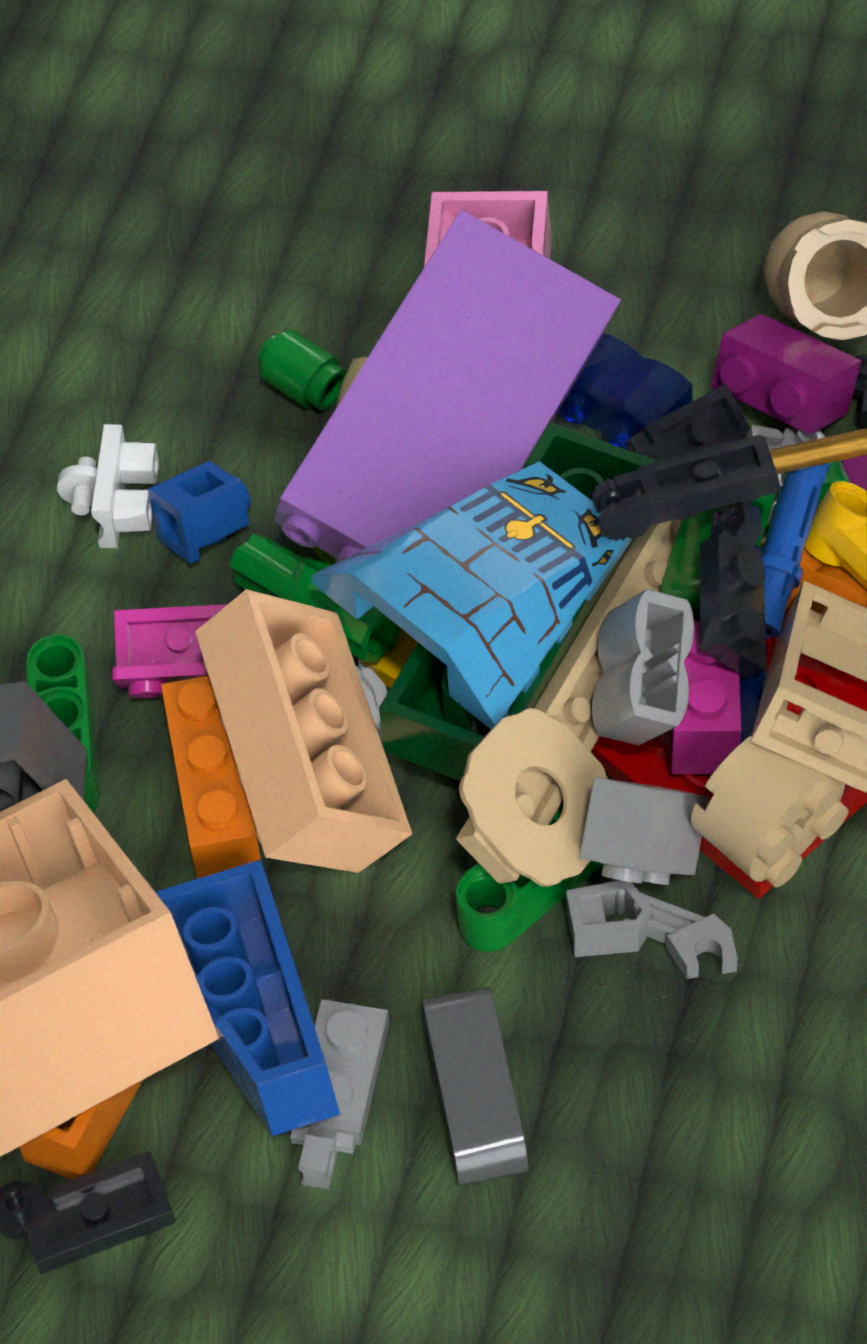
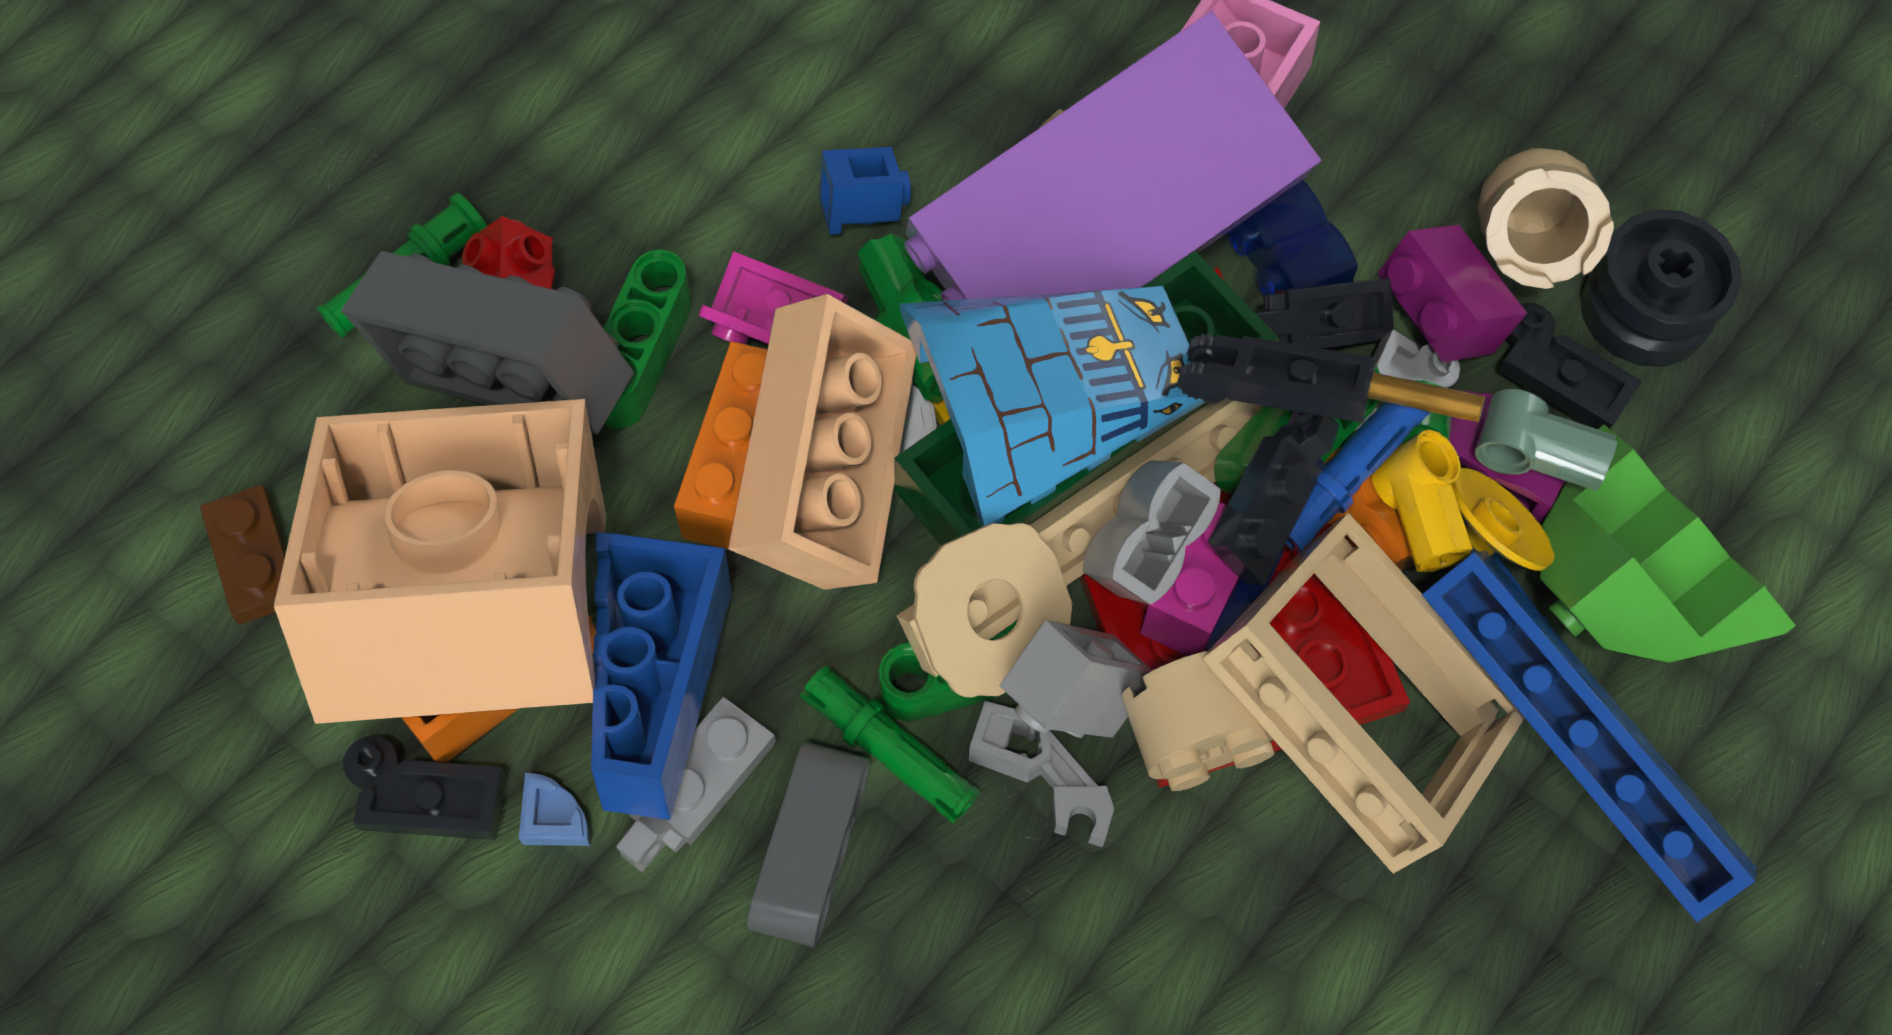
camera: 20 degrees right, 10 degrees up
white hips [57,424,159,548] -> none
green brick [258,329,347,411] -> none
none -> medium blue tile [519,773,591,846]
none -> green pin [800,665,981,824]

